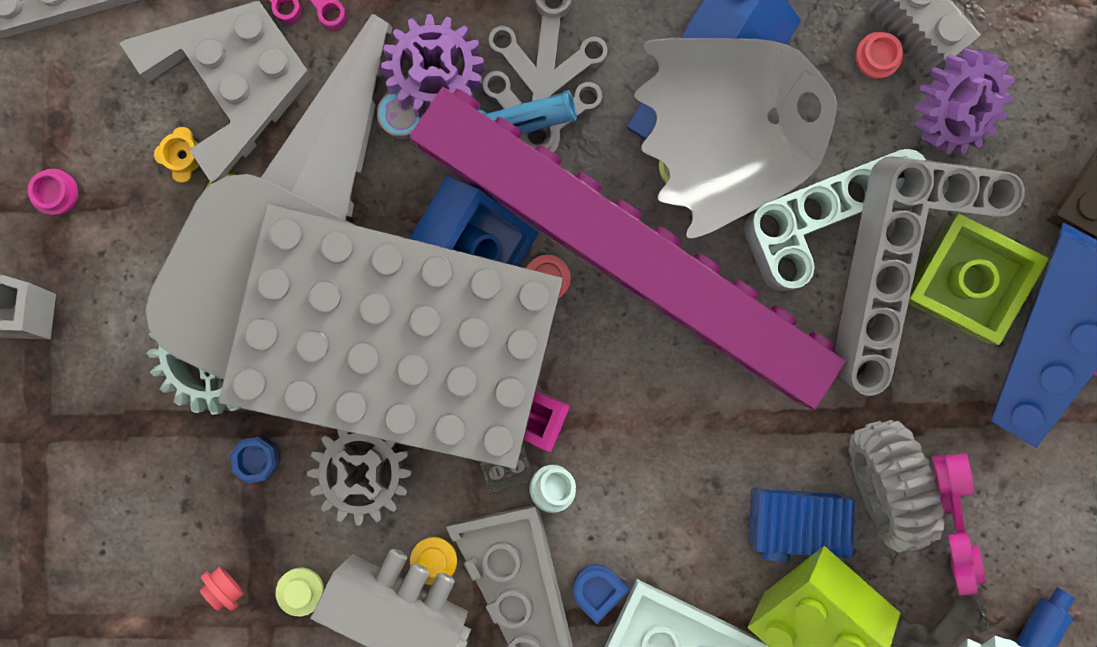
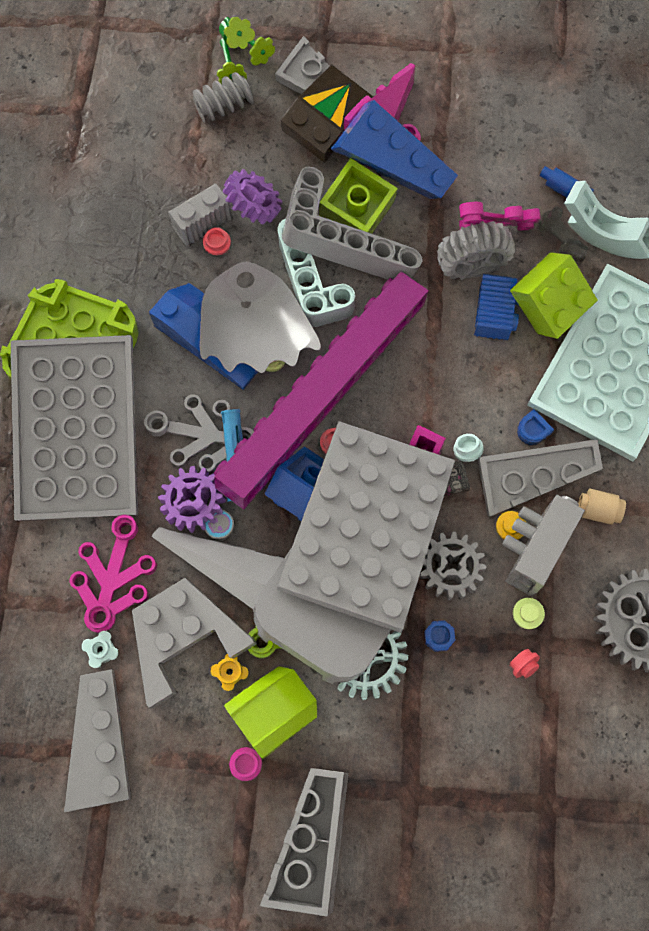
camera: 80 degrees left, 15 degrees down
none -> lime slope [224,666,317,759]

